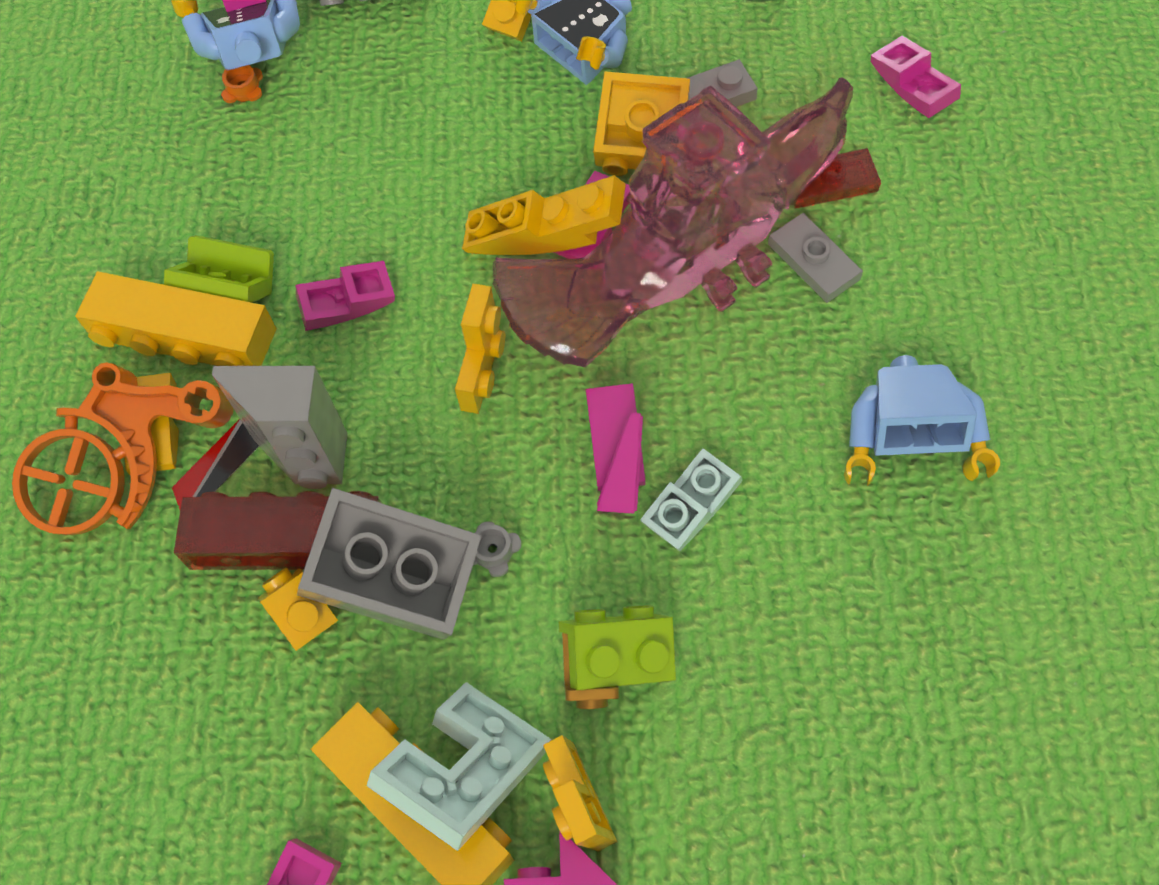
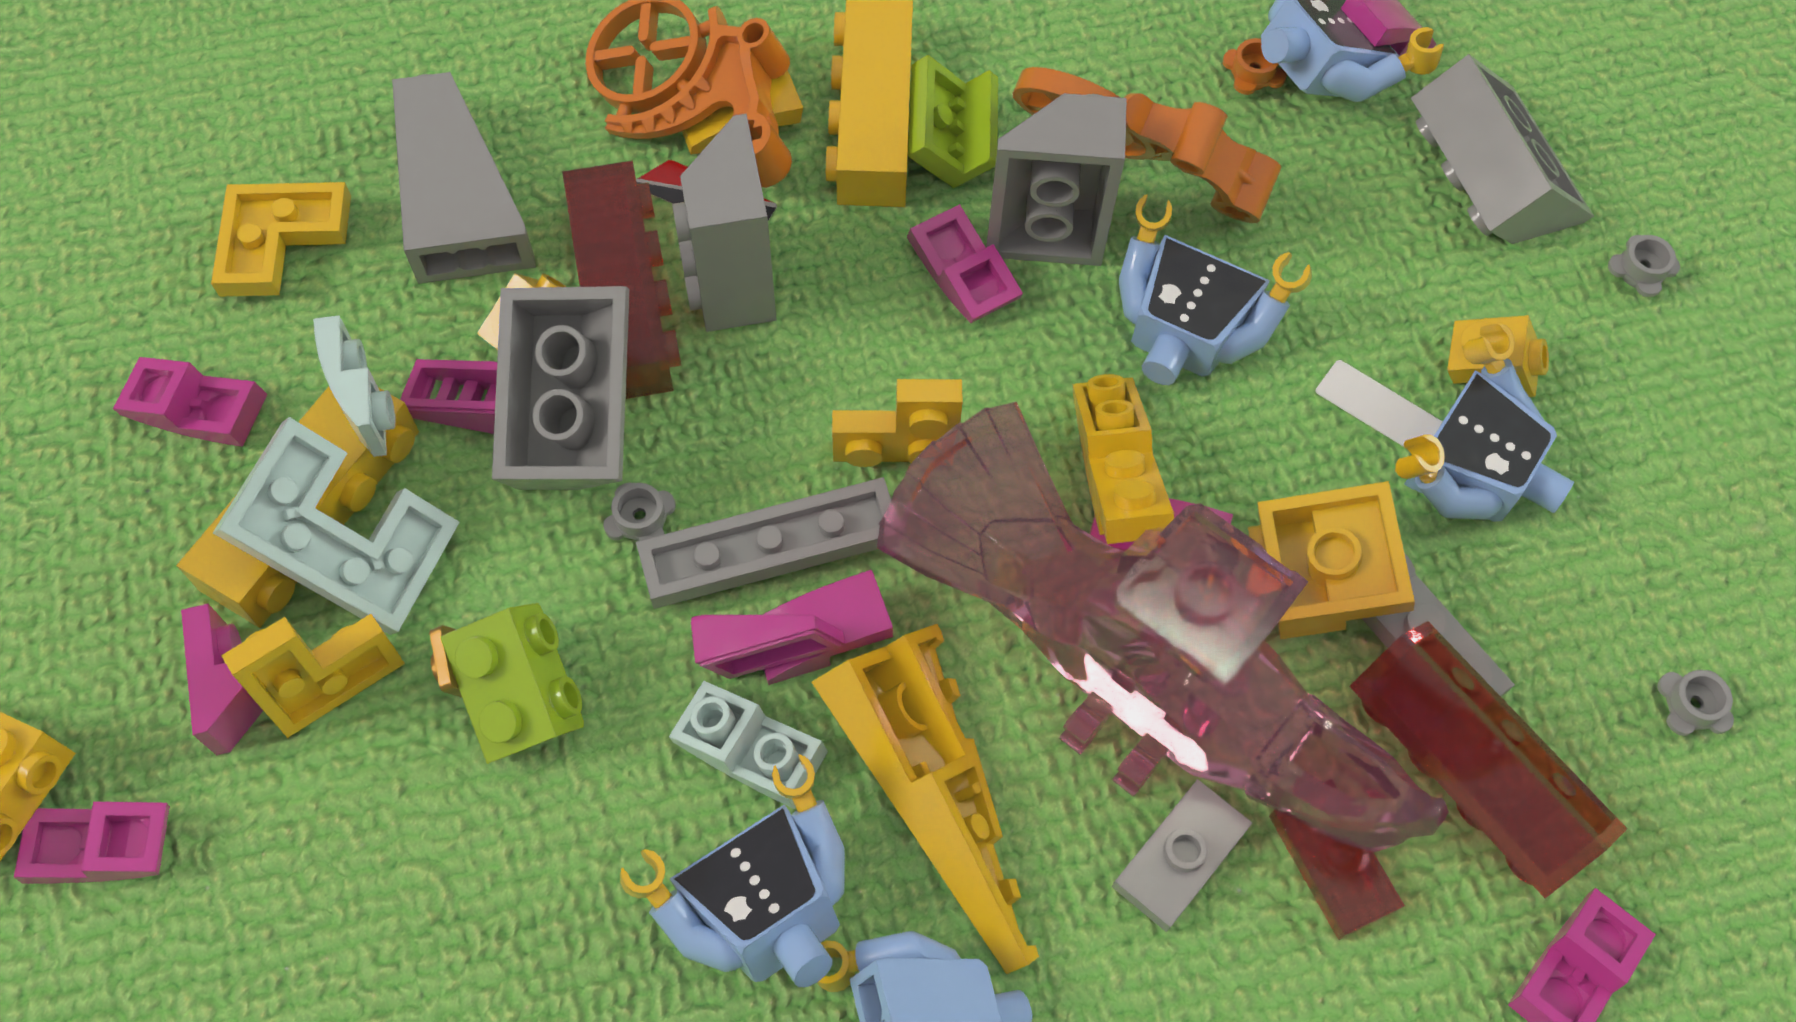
camera: 70 degrees right, 0 degrees up
none -> yellow plate [211,182,351,297]
none -> light aqua slope [313,315,395,457]
none -> light grey slope [392,72,536,284]
none -> dark pink slope [400,359,497,434]
none -> torso [620,754,845,988]
none -> light grey plate [636,477,902,609]
none -> yellow wedge [811,624,1039,974]
none -> light grey slope [986,93,1127,266]
none -> orange piece [1013,67,1282,223]
none -> torso [1119,194,1312,385]
none -> white sticker [1315,360,1443,447]
none -> clear red brick [1349,621,1628,898]

